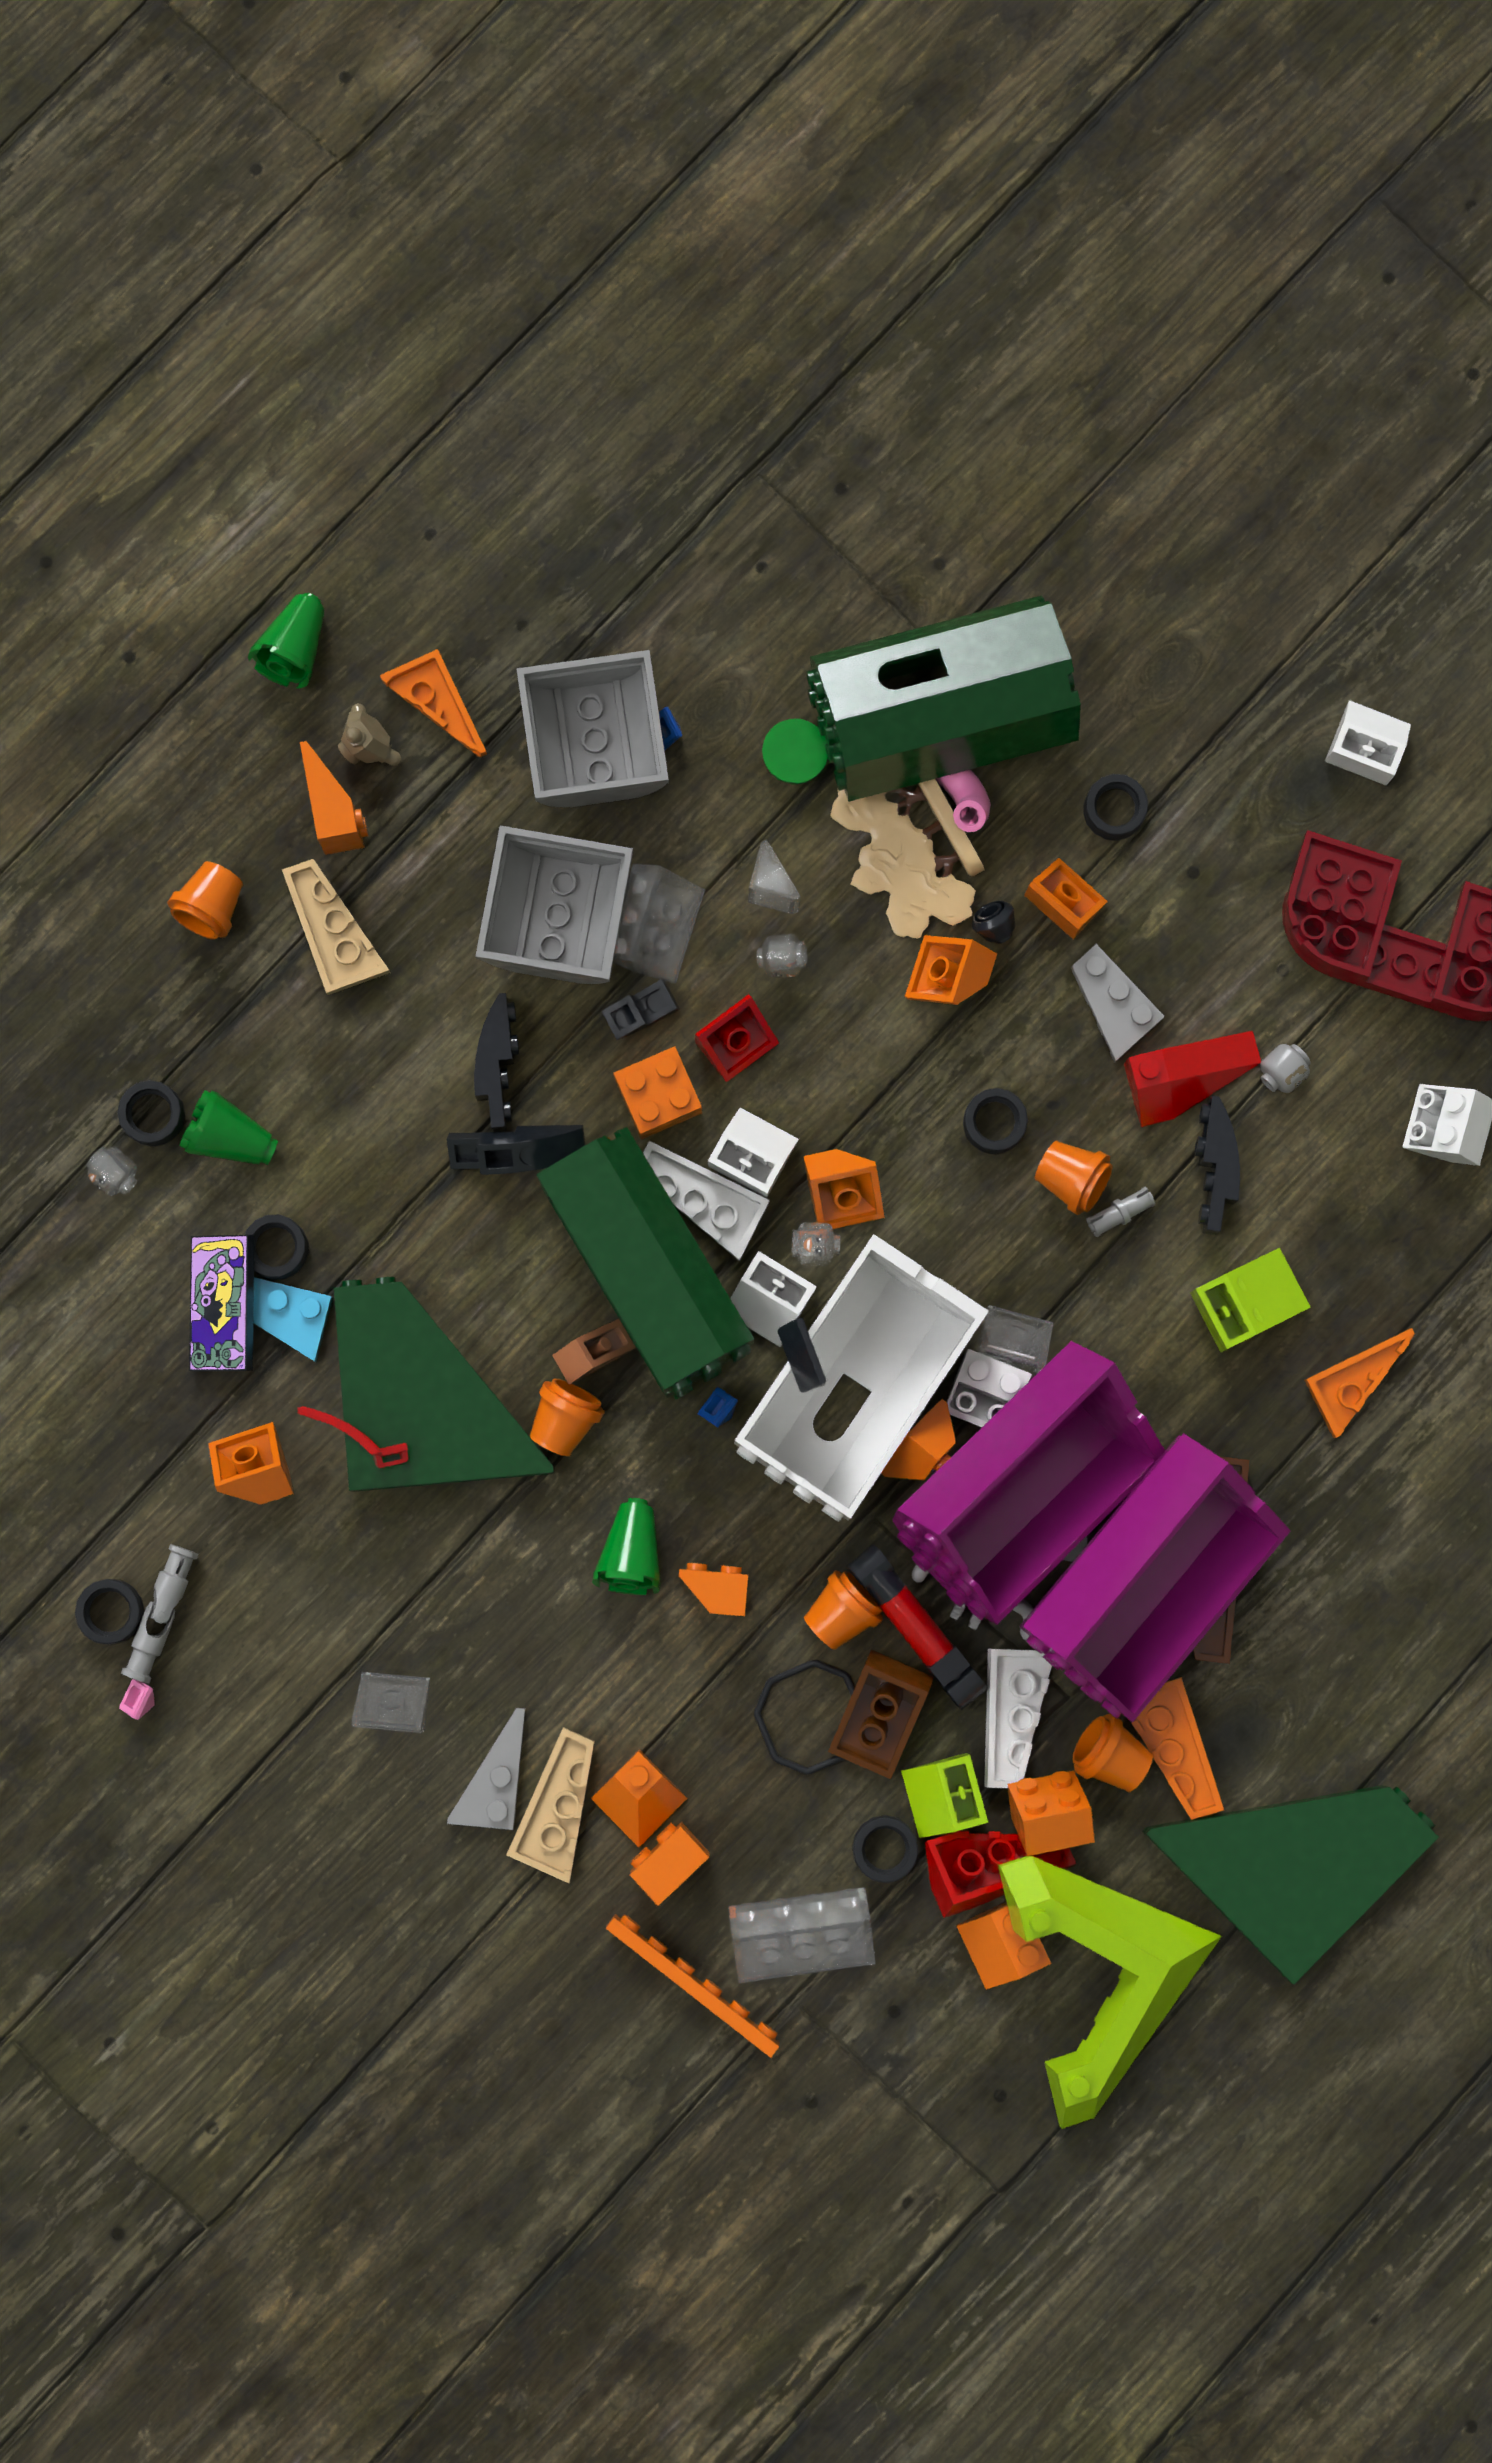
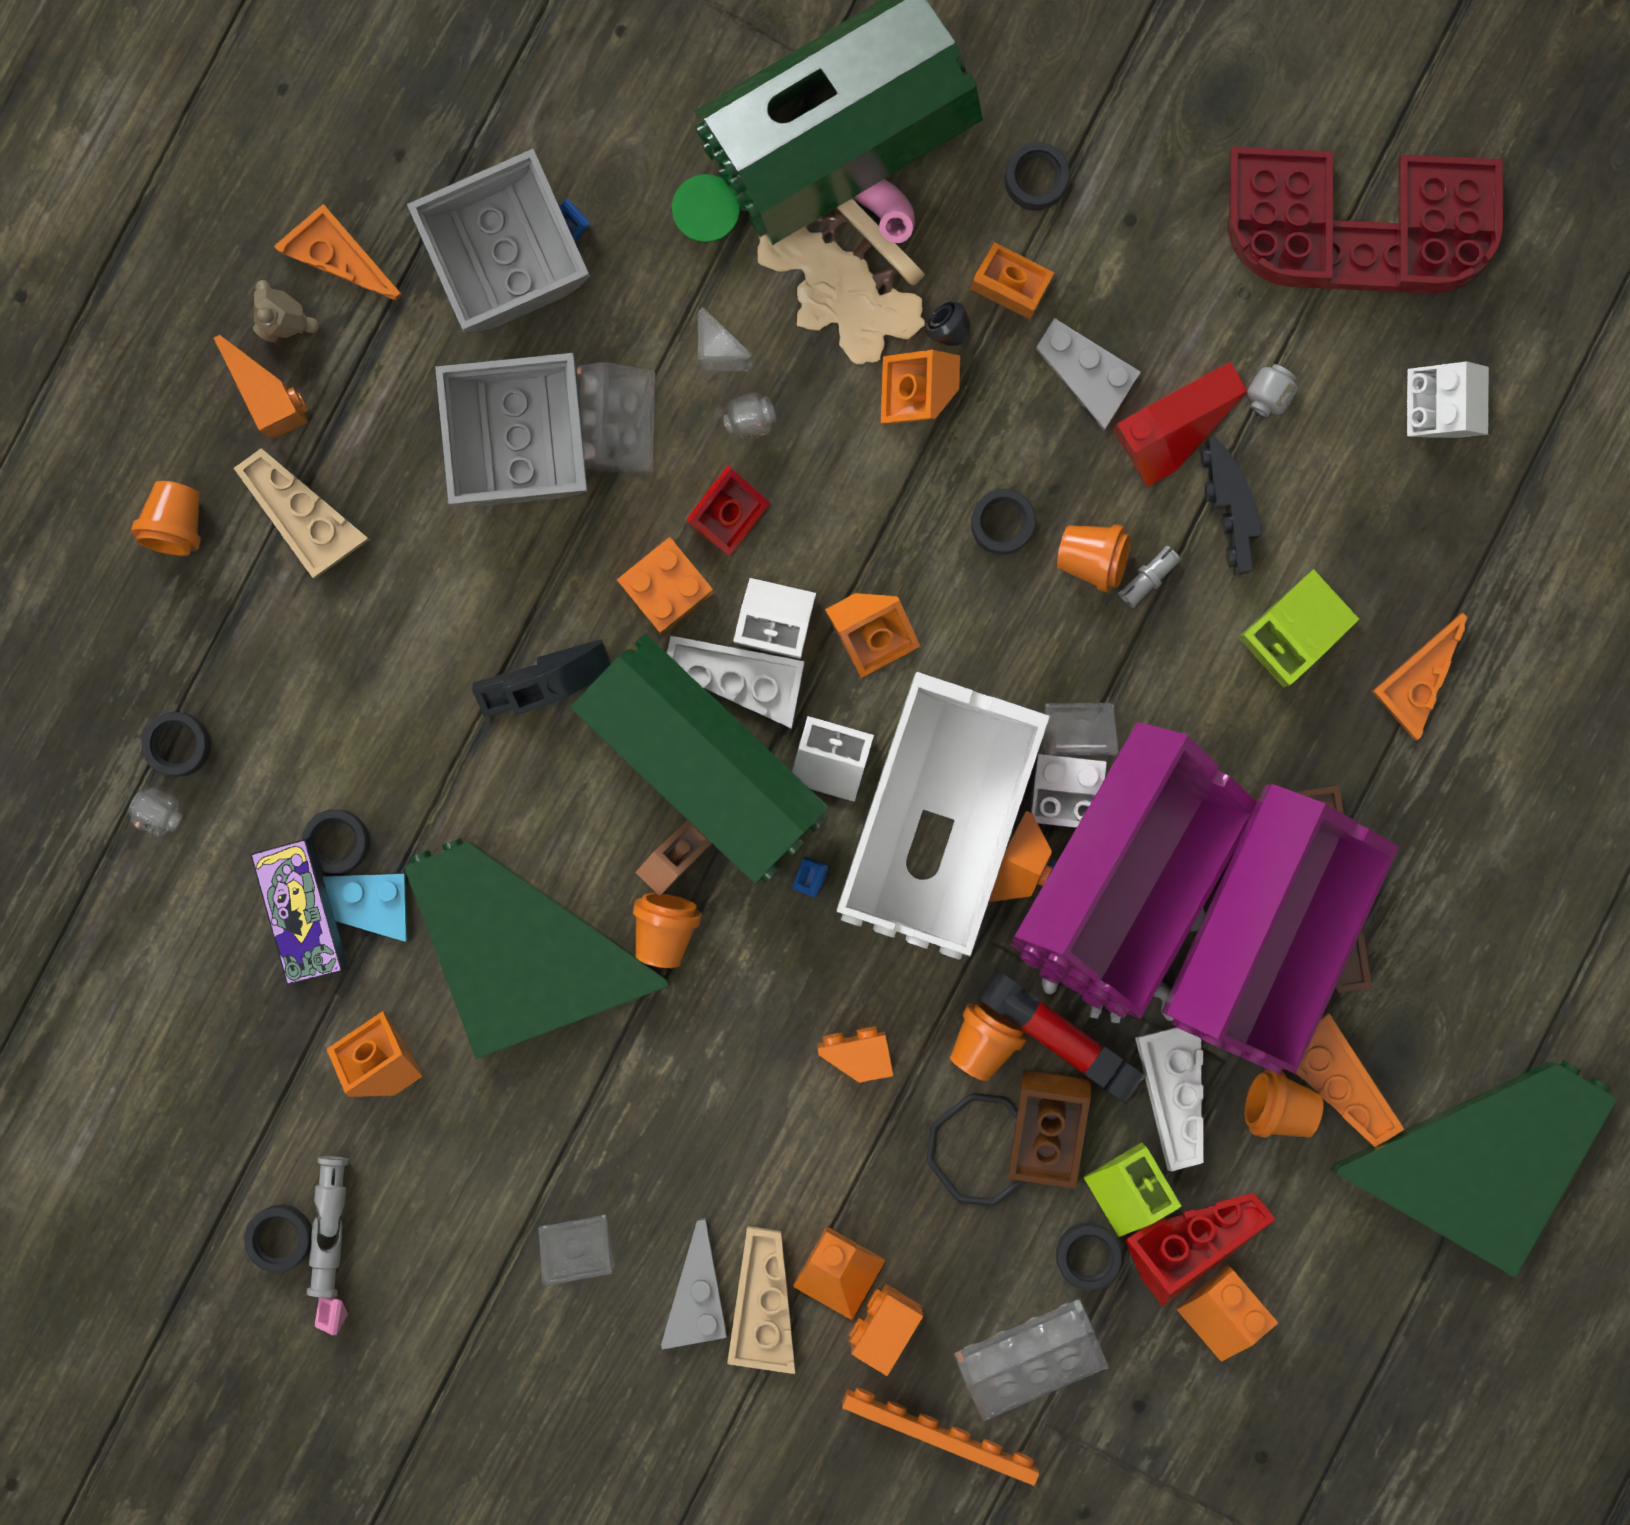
camera: 10 degrees left, 5 degrees up
green cone [179,1090,278,1165] -> none
green cone [248,593,325,688] -> none
red sword [297,1406,408,1468] -> none
black slope [474,993,519,1132] -> none
green cone [592,1498,661,1595] -> none
black slope [602,979,680,1040] -> none
black slope [778,1317,827,1393] -> none
clear head [792,1222,840,1266] -> none
lime wedge [998,1855,1222,2129] -> none
orange brick [1007,1770,1095,1856] -> none
white slope [1325,700,1411,786] -> none

